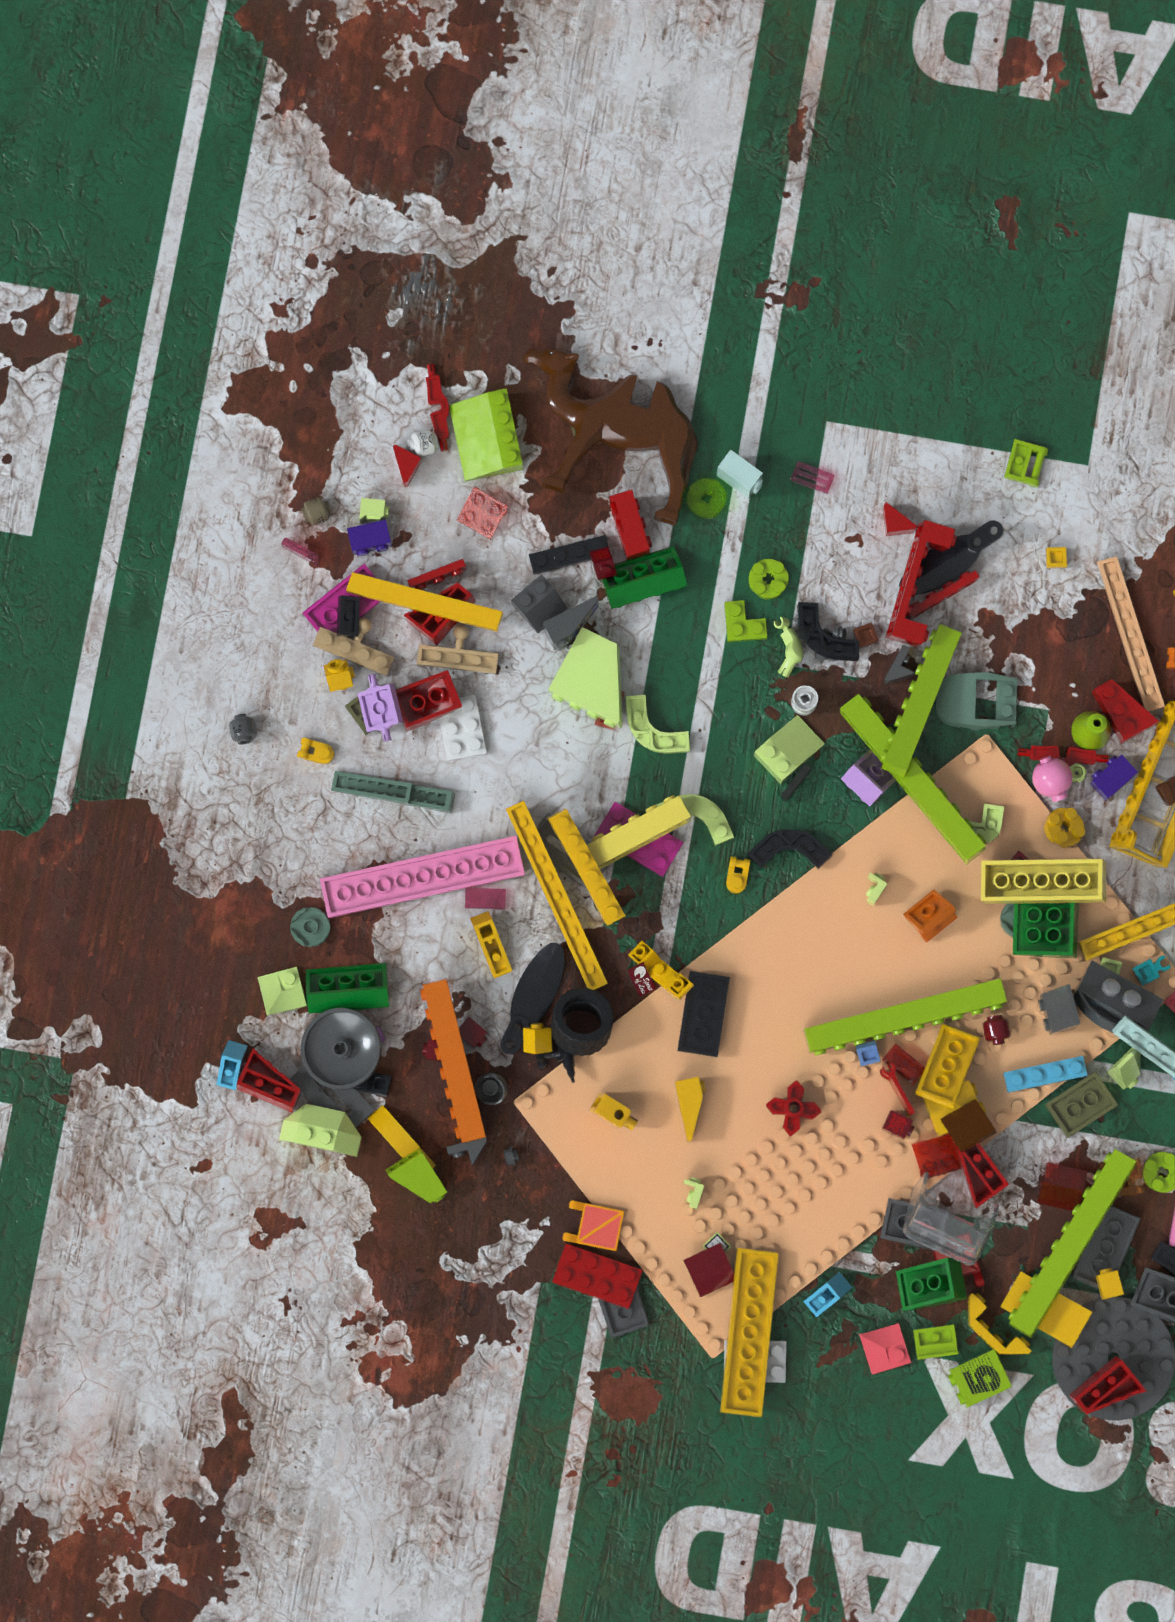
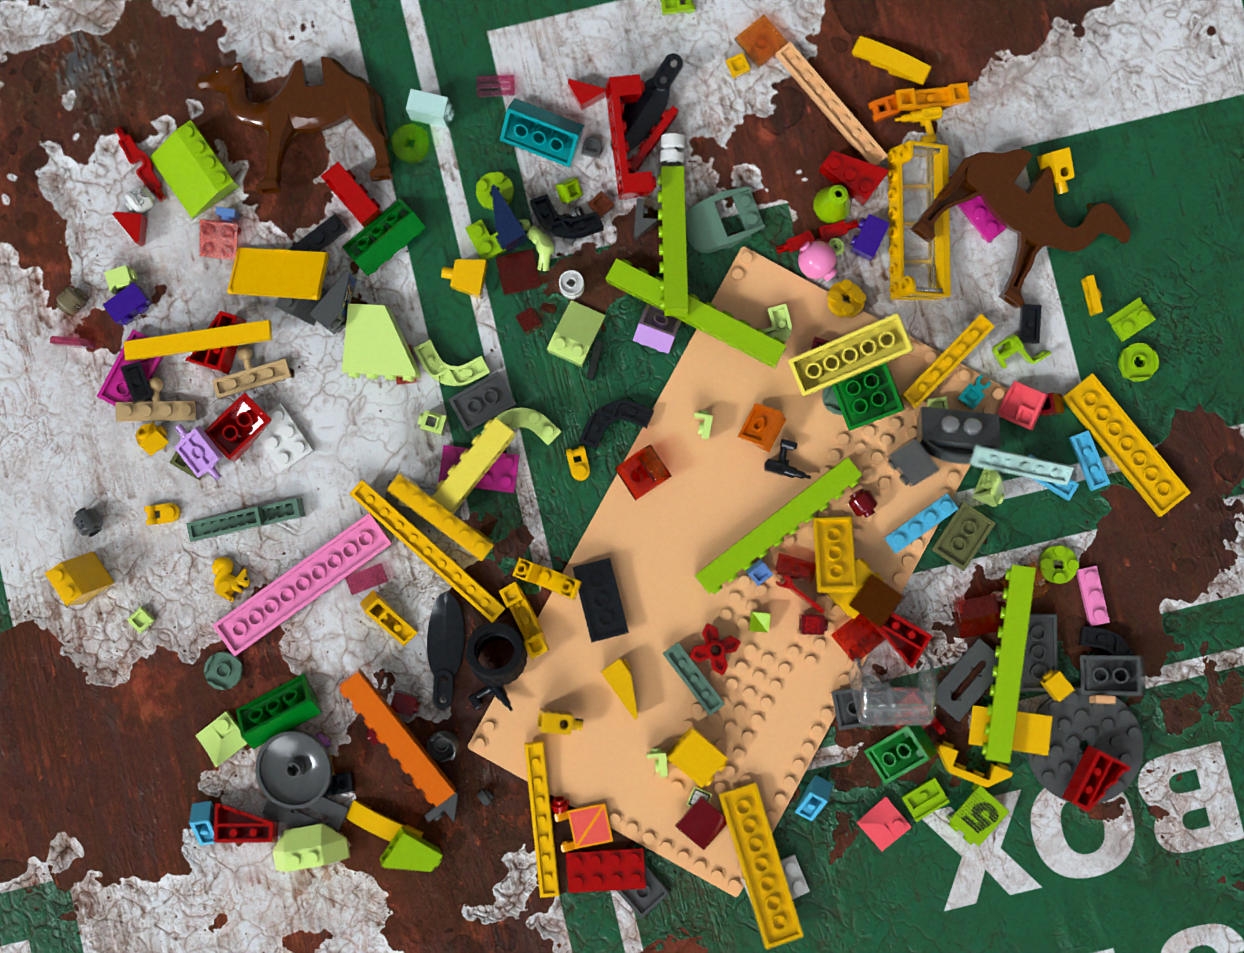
camera: 20 degrees left, 5 degrees up
red plate [407,559,466,590] -> none
yellow brick [523,1023,552,1054] -> none
dark red brick [589,547,617,580] -> none
dark red sticker [627,962,656,997] -> none
none -> yellow slope [44,551,115,606]
none -> yellowish green tile [127,606,156,634]
none -> yellow animal [211,556,250,602]
none -> medium blue plate [215,206,240,223]
none -> yellow door [227,247,329,300]
none -> yellowish green window [418,410,449,436]
none -> yellow torso [441,259,488,299]
none -> dark grey plate [448,371,517,433]
none -> dark blue slope [491,184,528,253]
none -> clear red plate [496,249,541,296]
none -> yellow slope [499,582,549,659]
none -> teal slope [500,98,585,168]
none -> clear red brick [515,307,542,336]
none -> yellow tile [524,741,560,898]
none -> red plate [550,796,570,813]
none -> lime slope [555,177,583,203]
none -> dark grey tile [581,137,602,159]
none -> clear red slope [614,444,672,501]
none -> white wheel [660,133,685,166]
none -> sand green plate [663,642,725,716]
none -> yellow slope [666,725,728,788]
none -> clear orange plate [735,14,788,68]
none -> lime slope [749,611,771,632]
none -> black piece [764,439,811,479]
none -> dark grey piece [928,638,998,722]
none -> light nougat tile [1089,695,1115,704]

